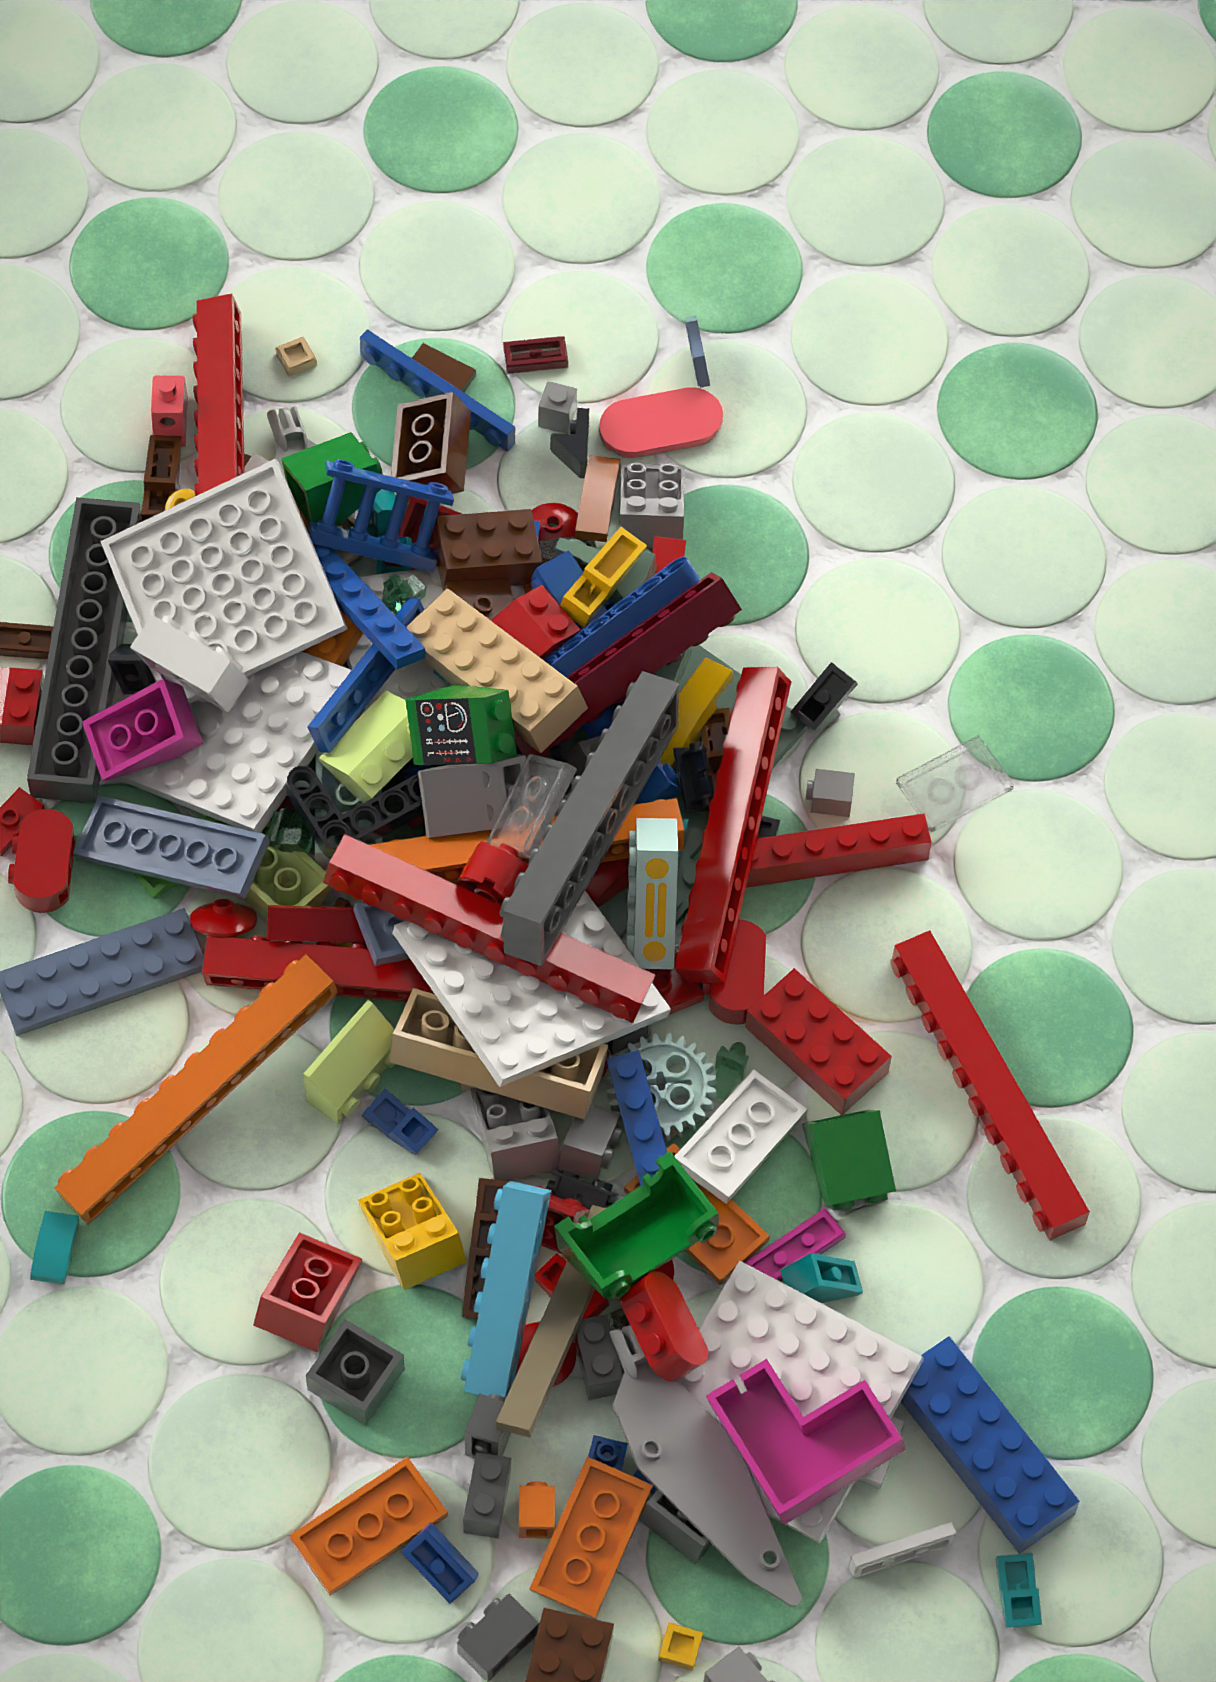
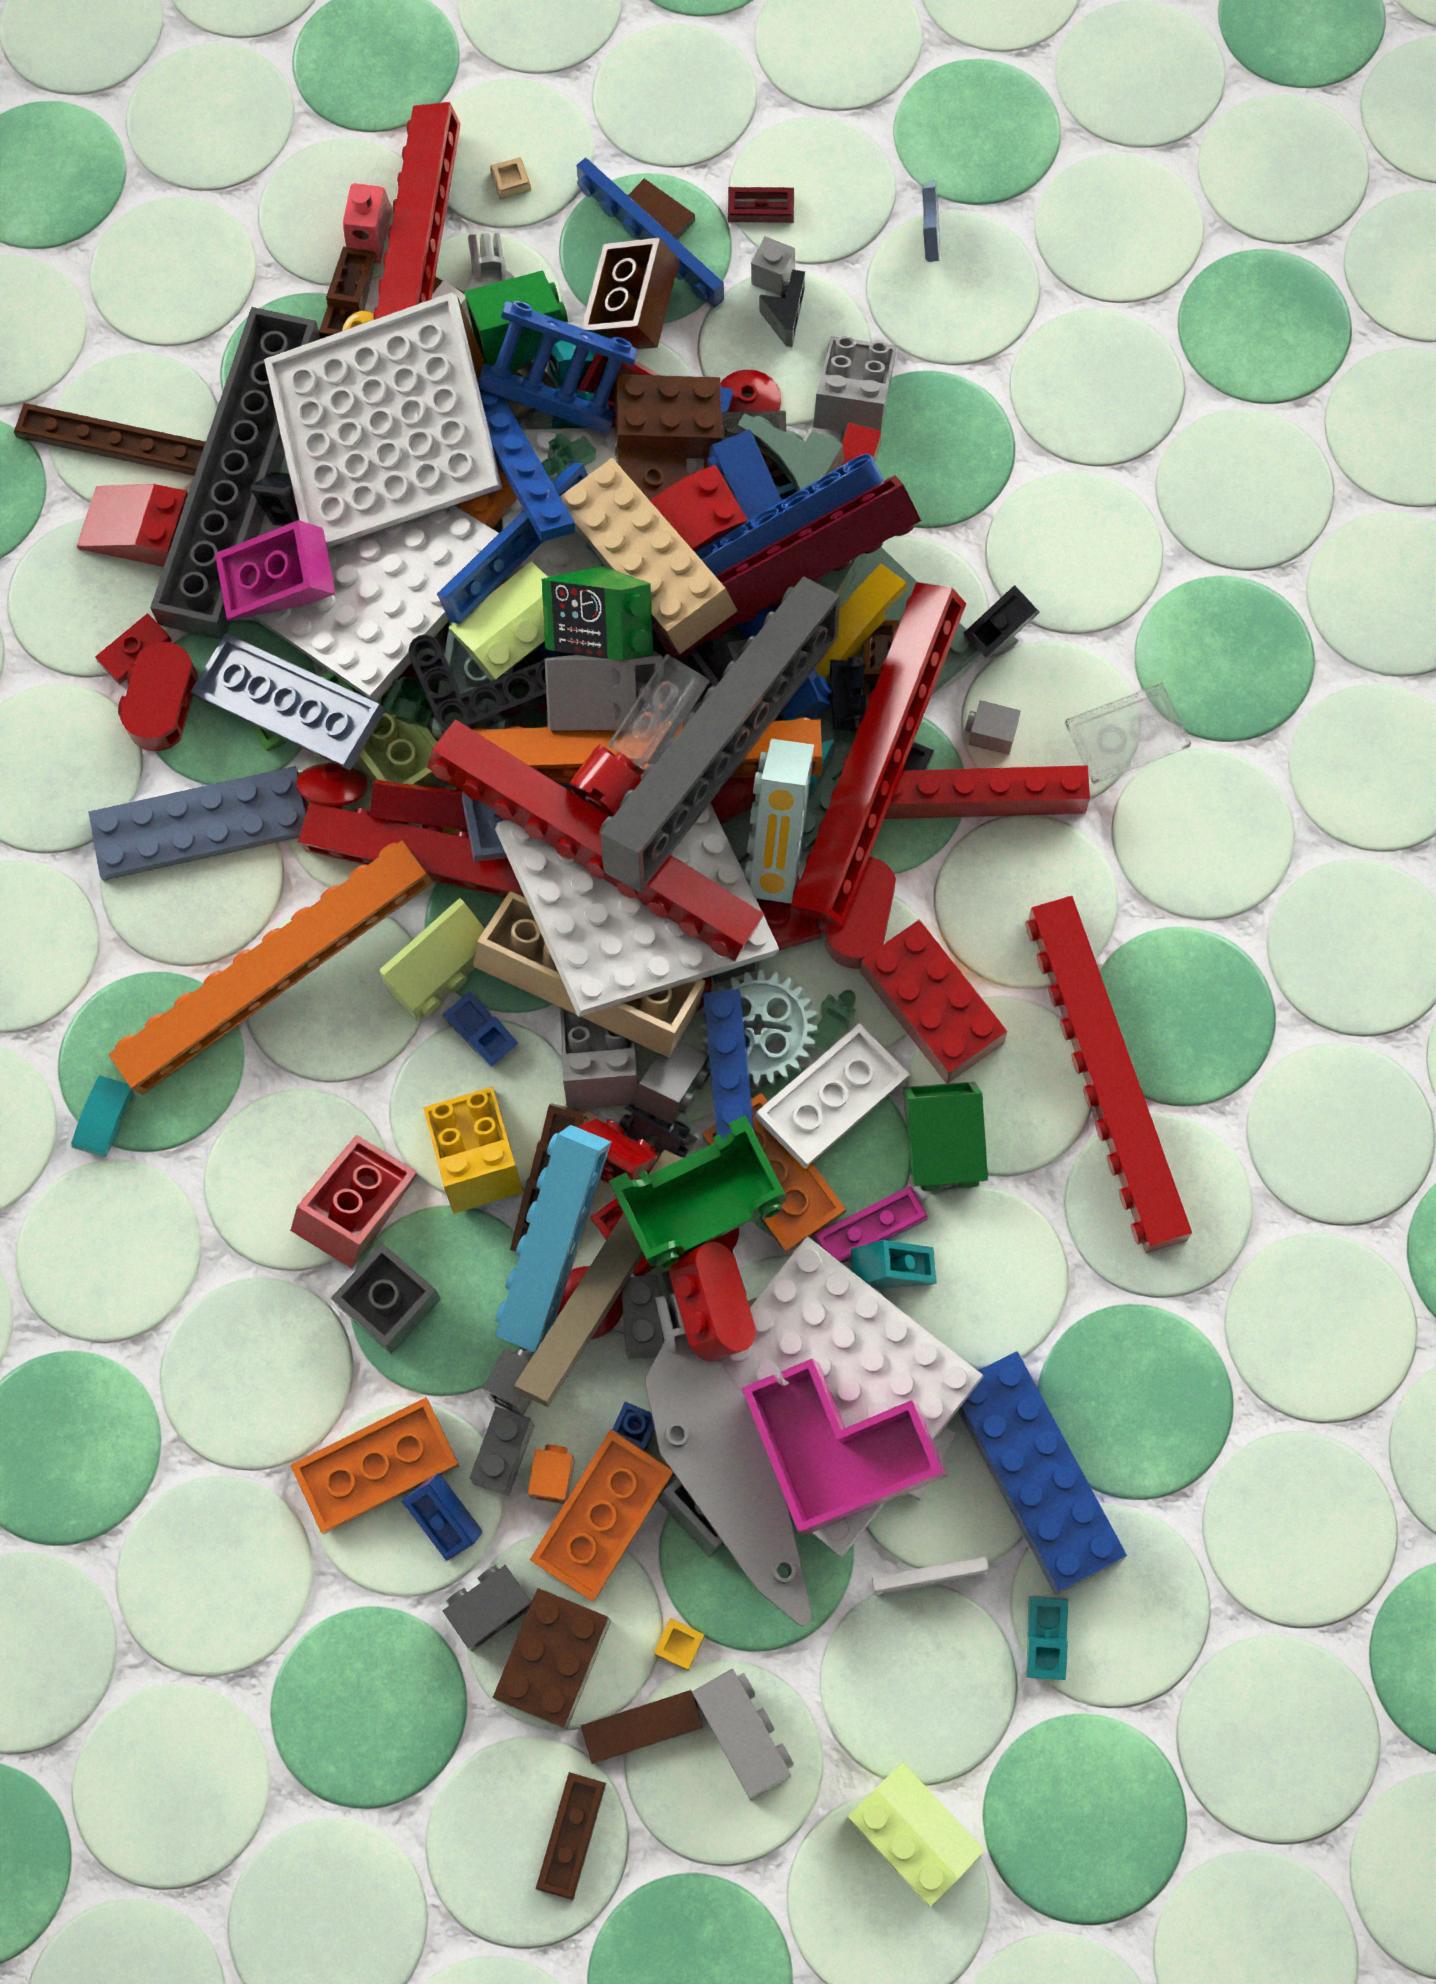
camera: 15 degrees right, 10 degrees up
white brick [130,614,249,713] -> none
yellow slope [560,527,647,628] -> none
slope [575,455,620,542] -> none
coral tile [599,387,723,458] -> none

